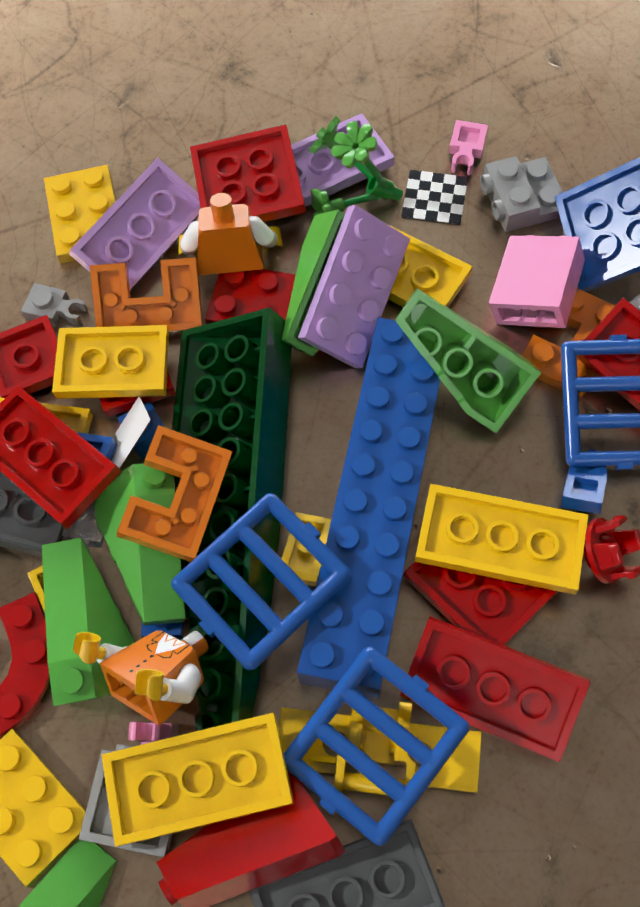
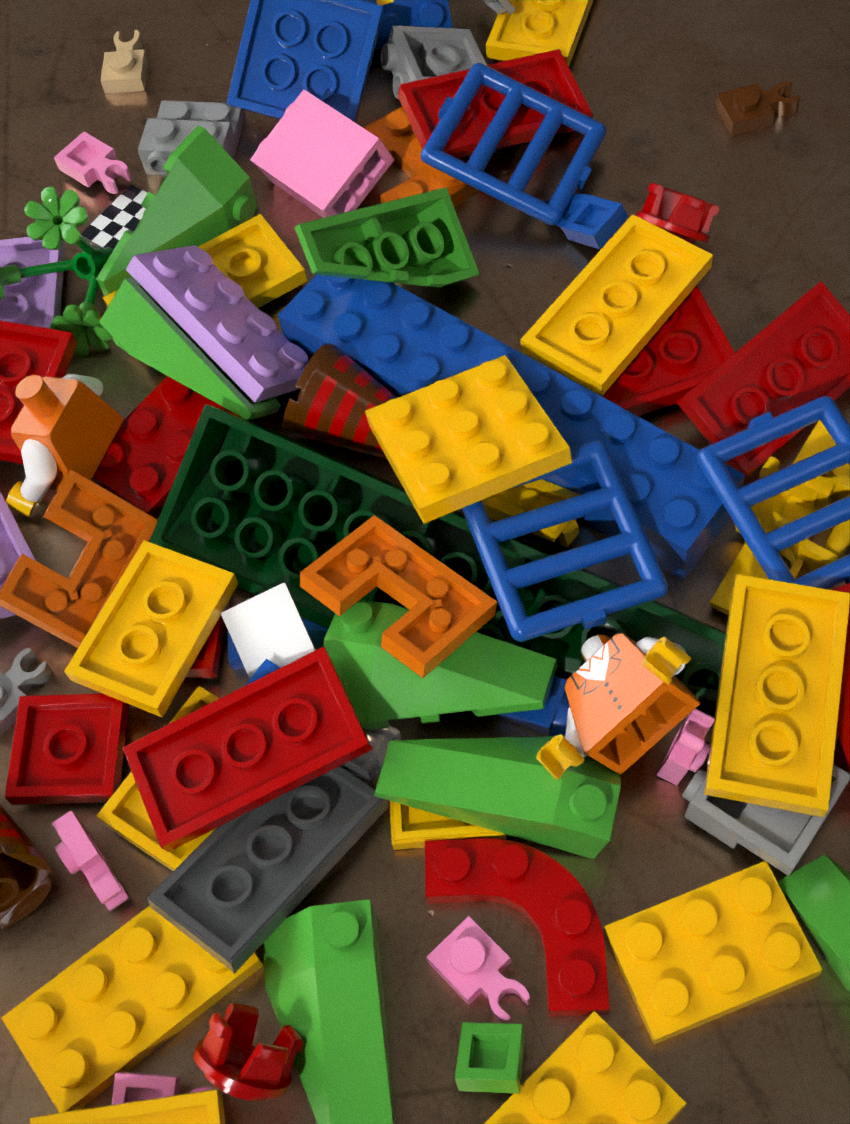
camera: 60 degrees left, 5 degrees down
none -> bright green wedge [97,125,258,296]
none -> tan plate [100,30,148,94]
none -> reddish brown cone [283,343,397,459]
none -> yellow plate [365,355,572,524]

